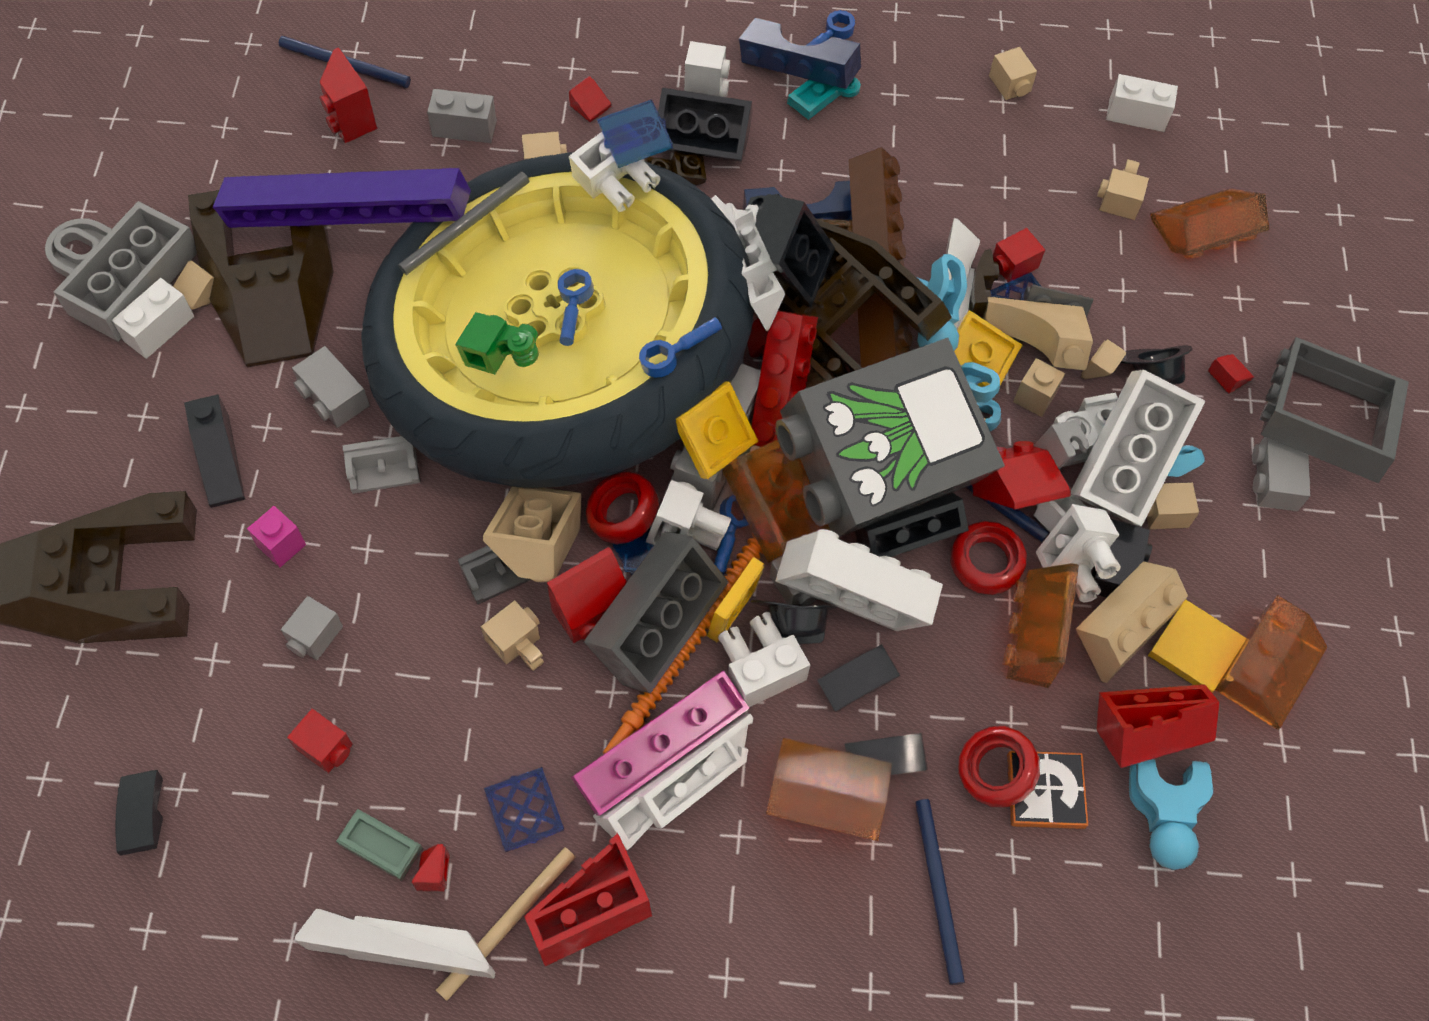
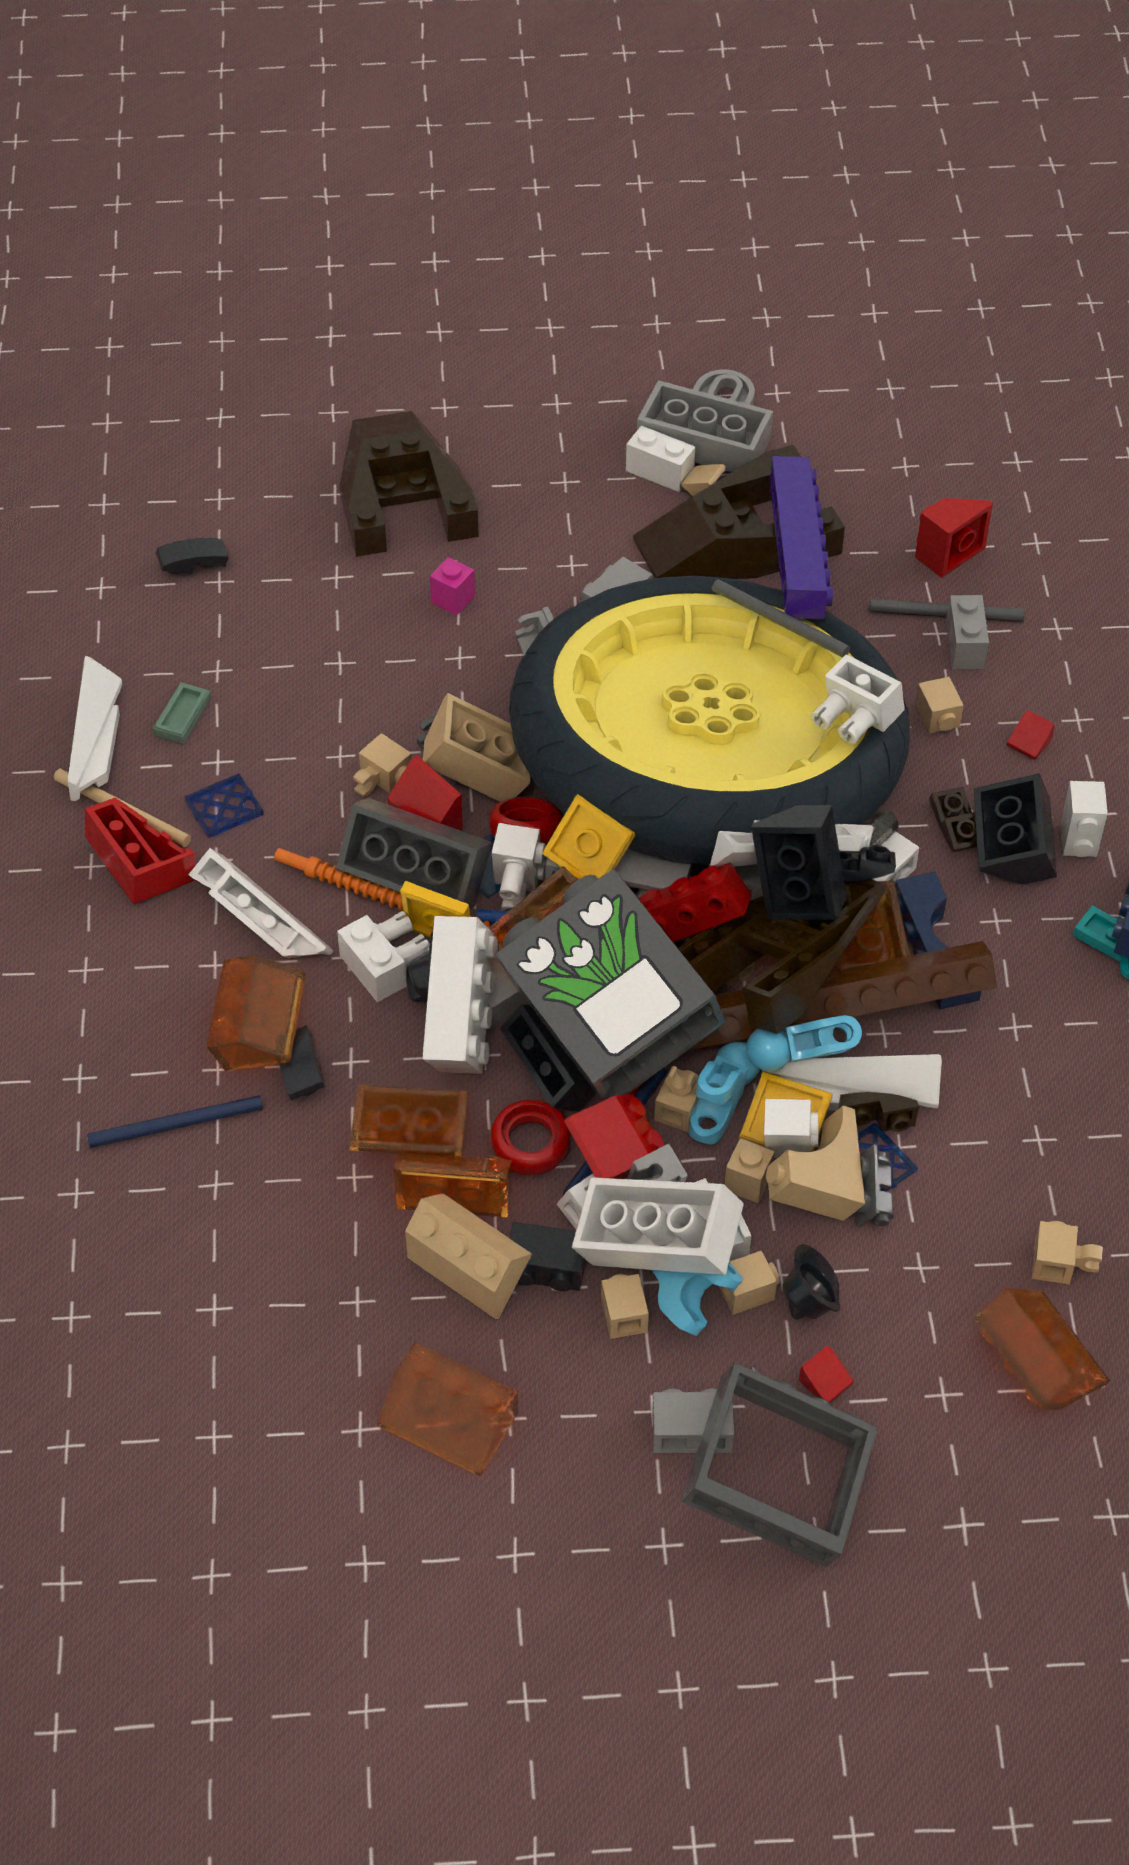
camera: 85 degrees right, 10 degrees down
black slope [184,394,245,508] -> none
dark blue axle [279,35,411,88] -> none
light grey brick [281,596,343,660] -> none
red brick [287,709,353,774] -> none
red slope [412,844,450,891] -> none
green brick [455,312,539,375] -> none
blue piece [558,269,594,346] -> none
dark pink piece [571,671,749,816] -> none
clear blue piece [597,99,673,168] -> none
blue piece [639,317,722,378] -> none
black slope [817,644,901,712] -> none
red wheel [958,726,1040,807] -> none
red brick [993,228,1045,283] -> none
tile [1007,751,1088,829] -> none
white brick [1036,504,1121,602] -> none
tan slope [1081,339,1126,379] -> none
red wedge [1097,684,1219,768] -> none
medium azure piece [1129,759,1213,870] -> none
yellow tile [1148,600,1247,693] -> none
none -> clear orange slope [350,1085,469,1157]
none -> white brick [764,1099,819,1158]
none -> dark grey axle [870,599,1024,621]

